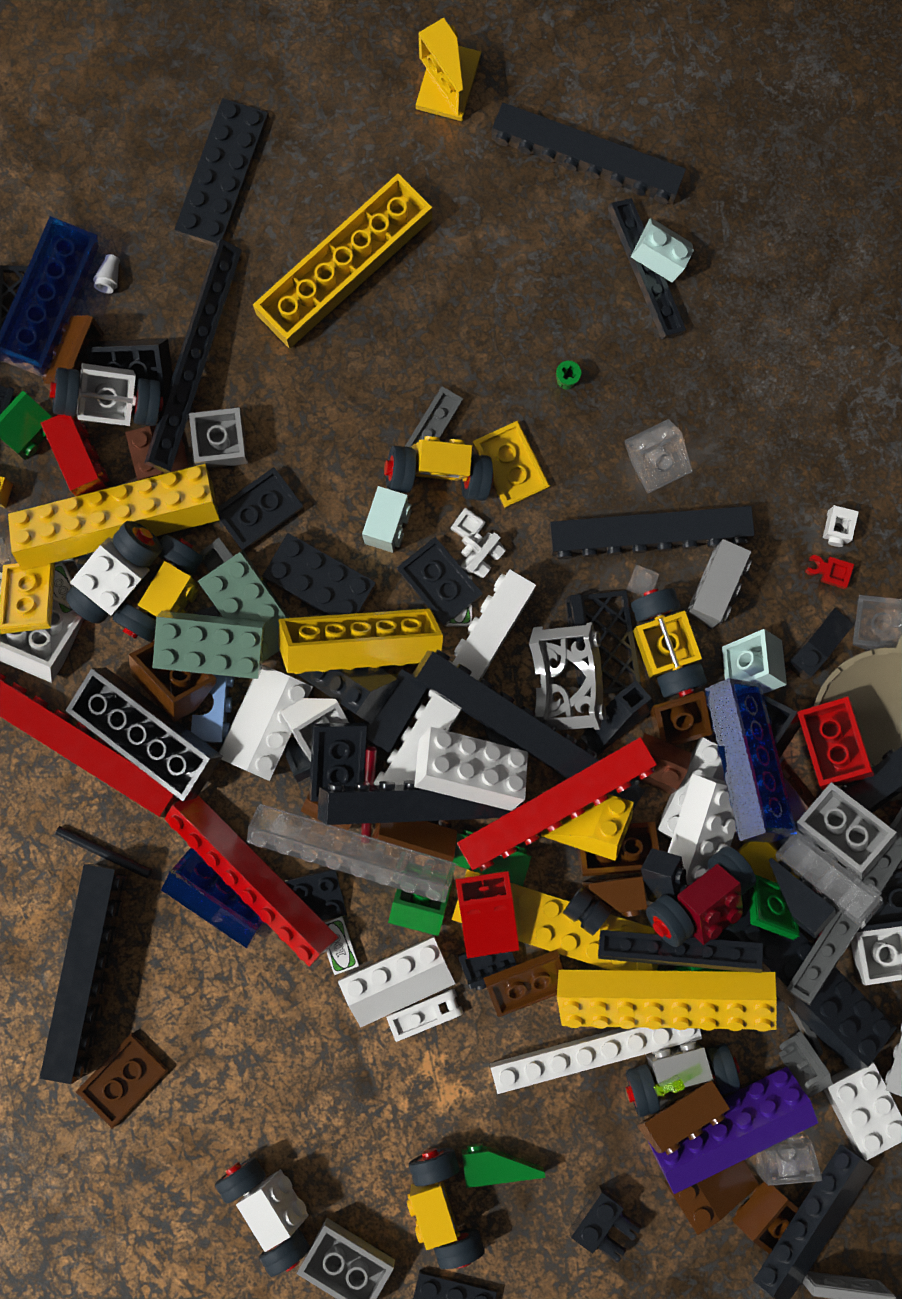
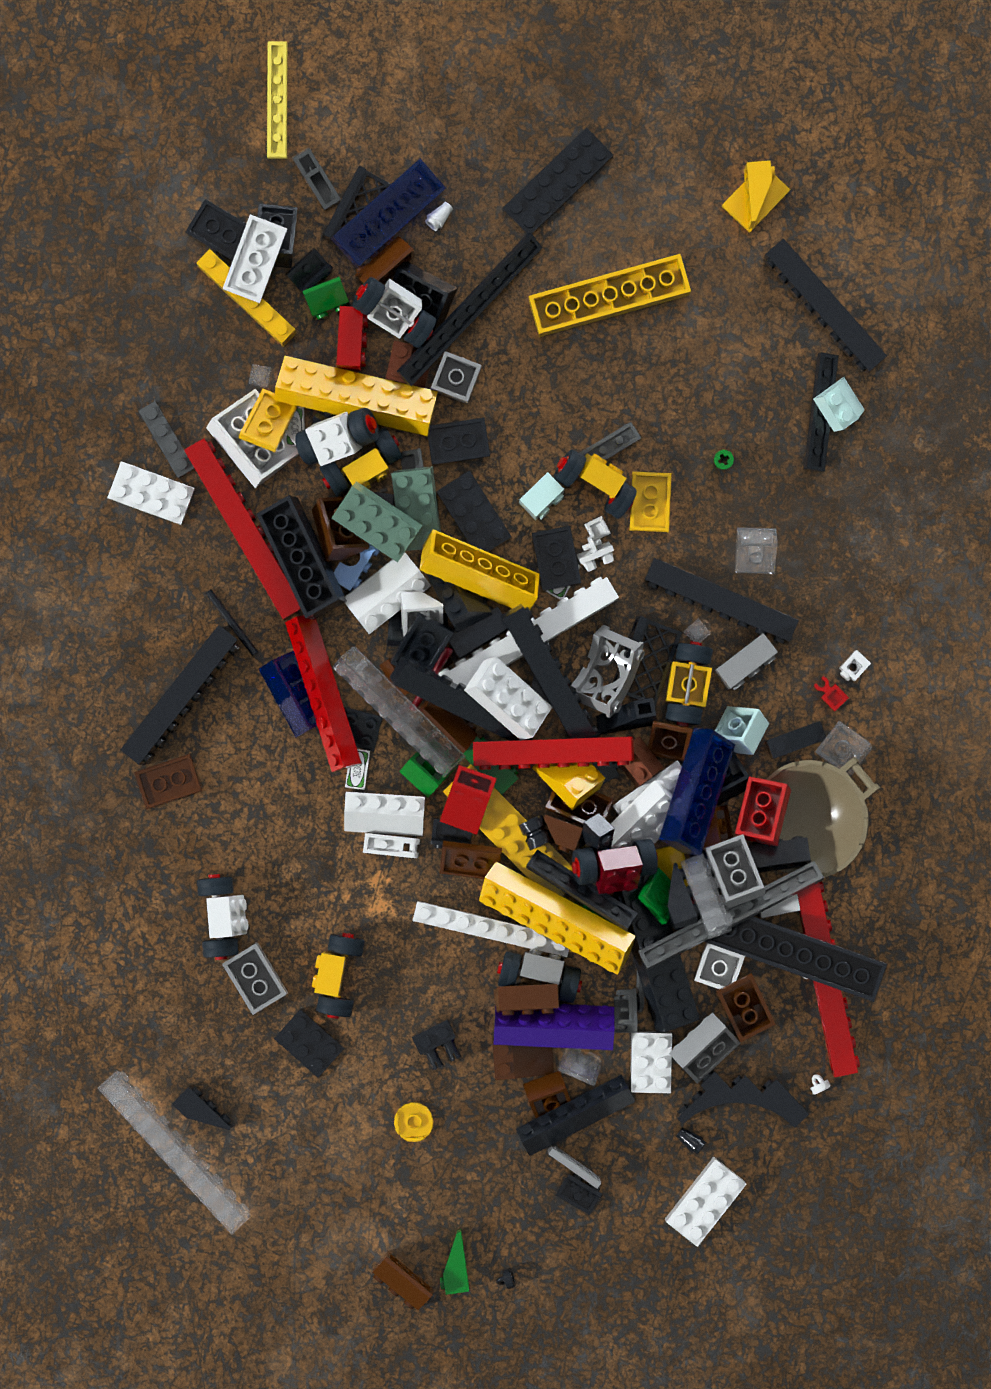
camera: 30 degrees right, 5 degrees up
green slope [462,1143,546,1188] -> none
clear neon green tile [653,1075,685,1096] -> none

